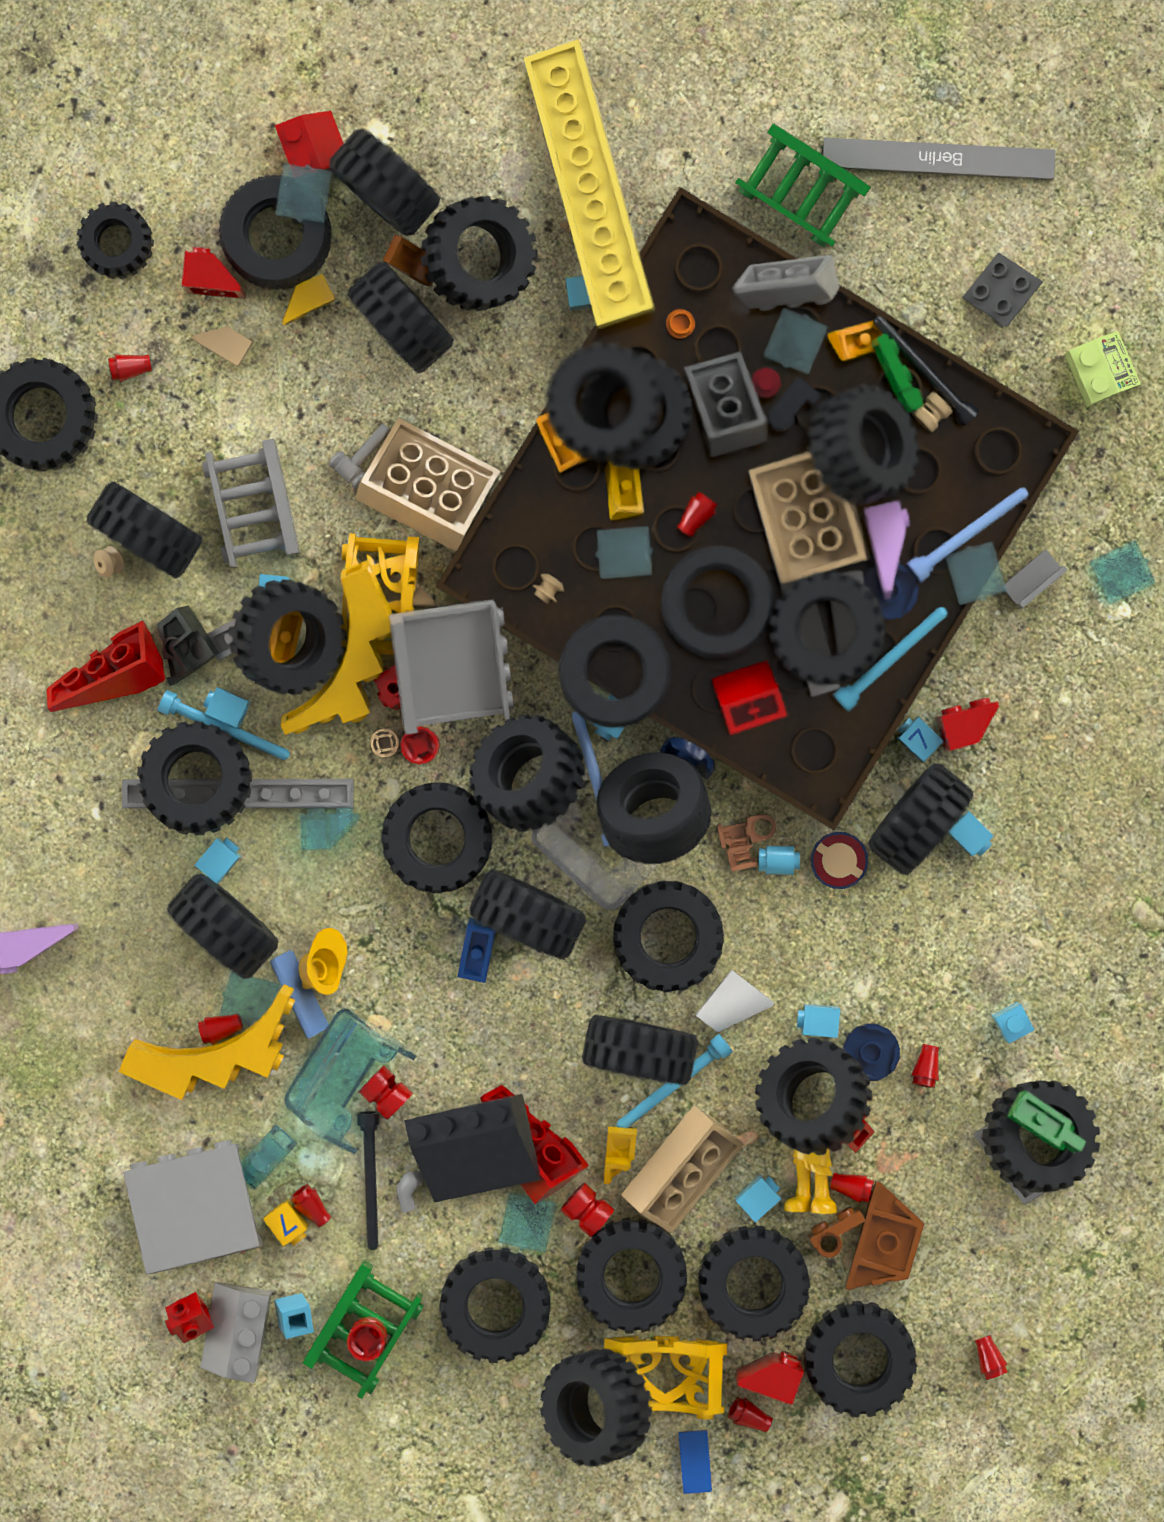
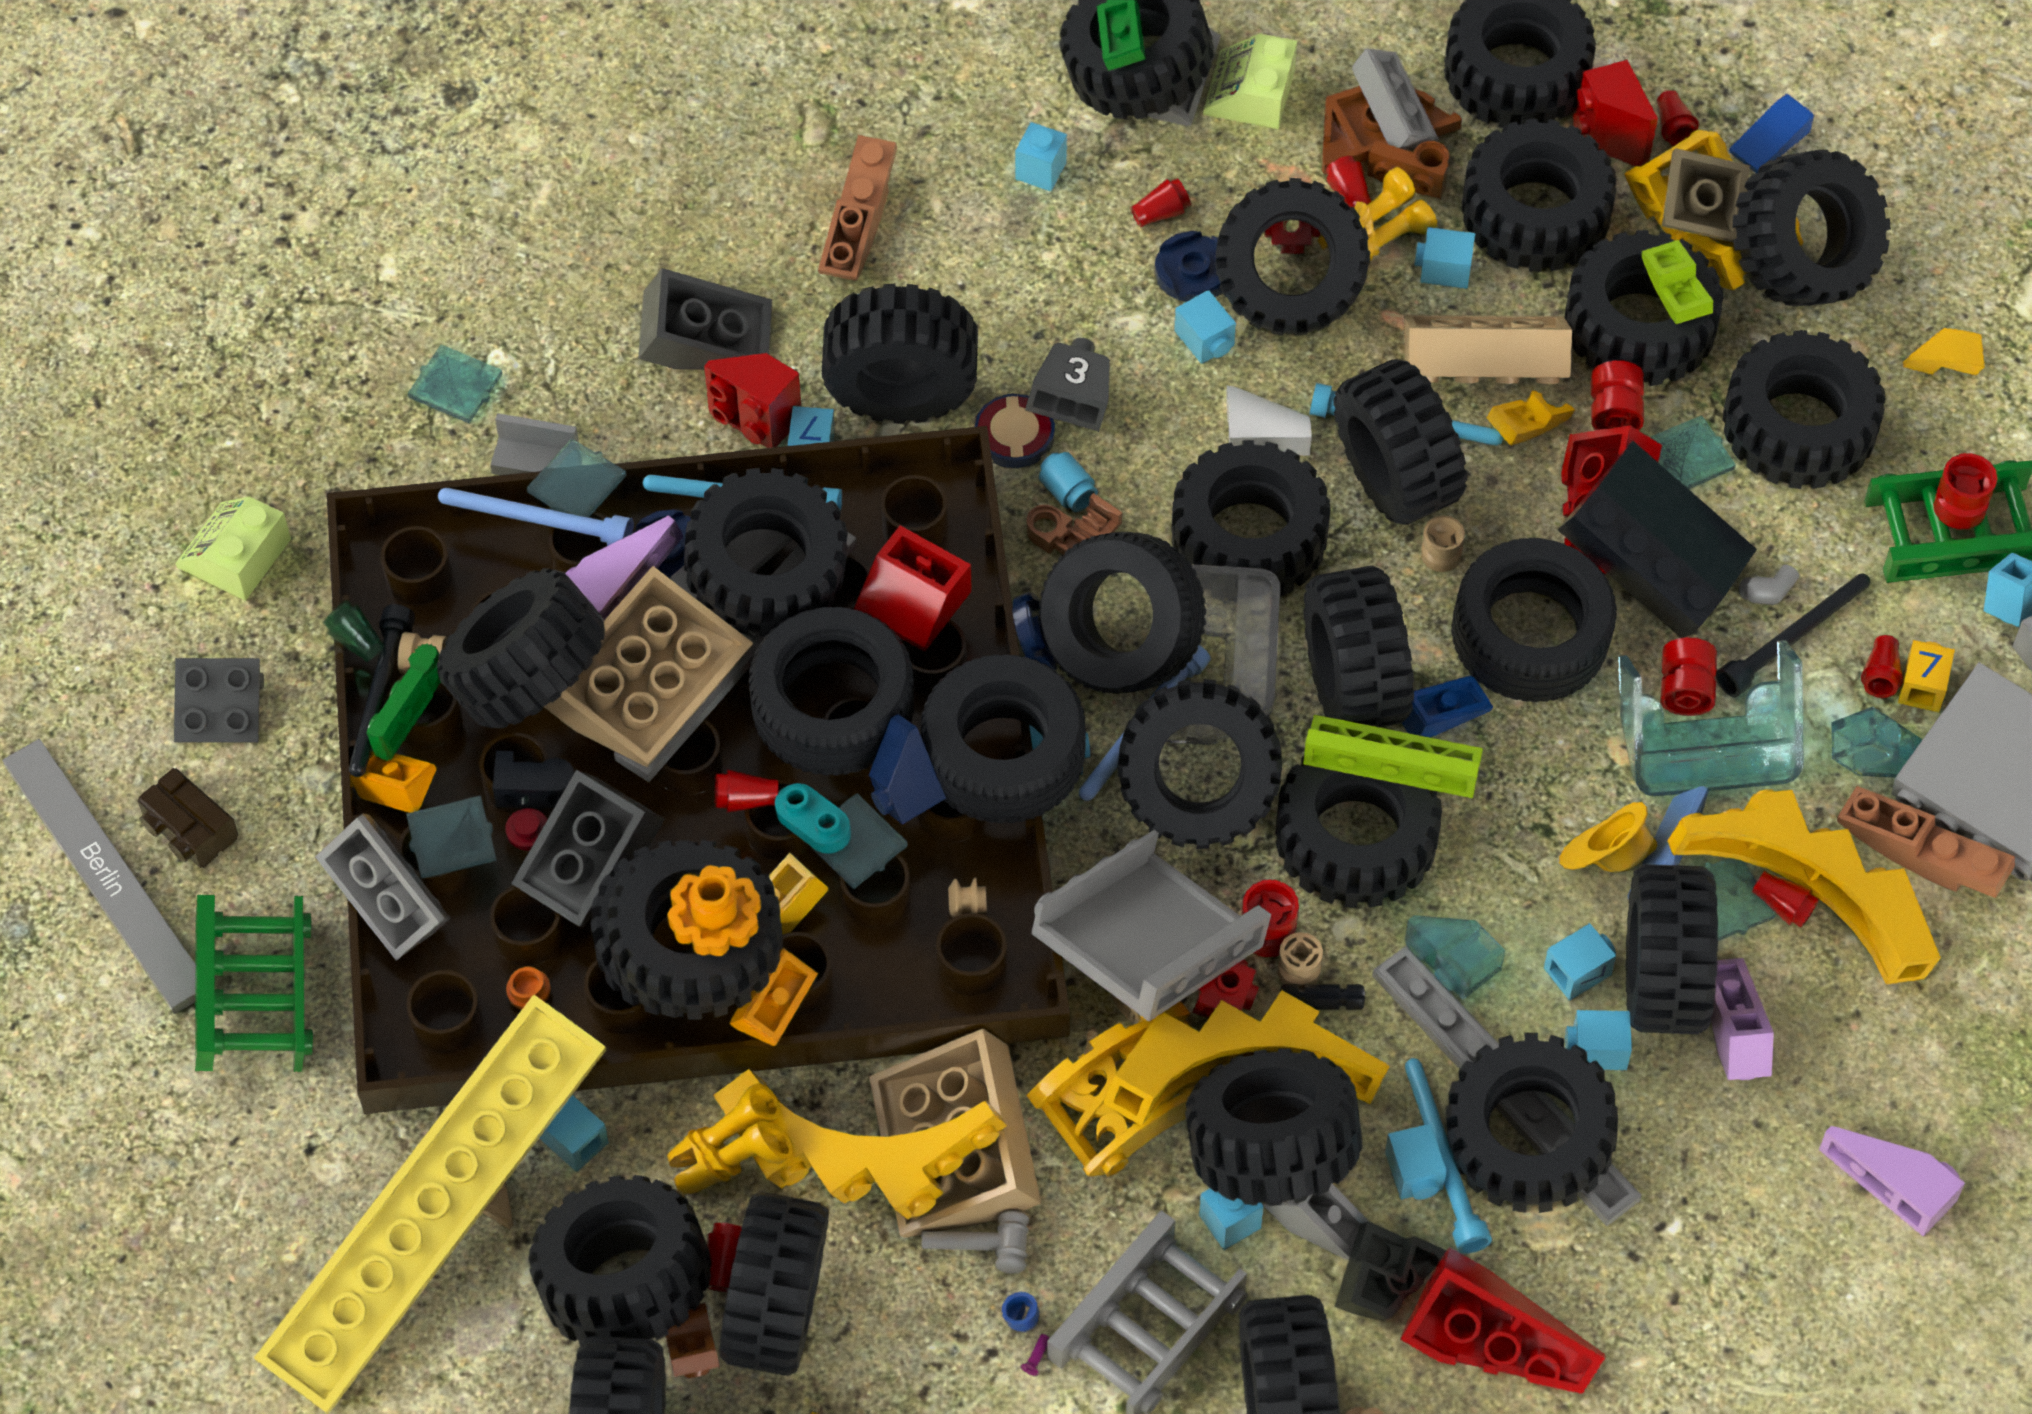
camera: 130 degrees left, 30 degrees down
none -> dark brown brick [138,768,239,868]
none -> clear green cone [322,599,385,663]
none -> dark grey slope [638,268,772,370]
none -> yellow piece [667,1083,793,1195]
none -> light orange plant [668,865,761,956]
none -> red cone [707,1223,742,1293]
none -> yellow arch [713,1069,1007,1220]
none -> teal plate [775,783,851,853]
none -> nougat slope [818,135,897,281]
none -> dark blue slope [869,714,946,824]
none -> blue hinge [1001,1292,1040,1332]
none -> magenta piece [1020,1334,1050,1376]
none -> dark grey torso [1025,338,1110,432]
none -> yellowish green slope [1203,33,1297,129]
none -> black axle [1279,984,1365,1010]
none -> lime fence [1303,715,1483,798]
none -> light grey slope [1352,48,1439,151]
none -> tan wheel [1421,515,1465,572]
none -> black tyre [1451,538,1617,702]
none -> medium azure brick [1544,923,1616,1001]
none -> lime slope [1642,240,1713,324]
none -> dark tan slope [1662,148,1750,242]
none -> lavender slope [1711,958,1774,1080]
none -> nougat slope [1837,786,2015,898]
none -> yellow slope [1903,328,1985,376]

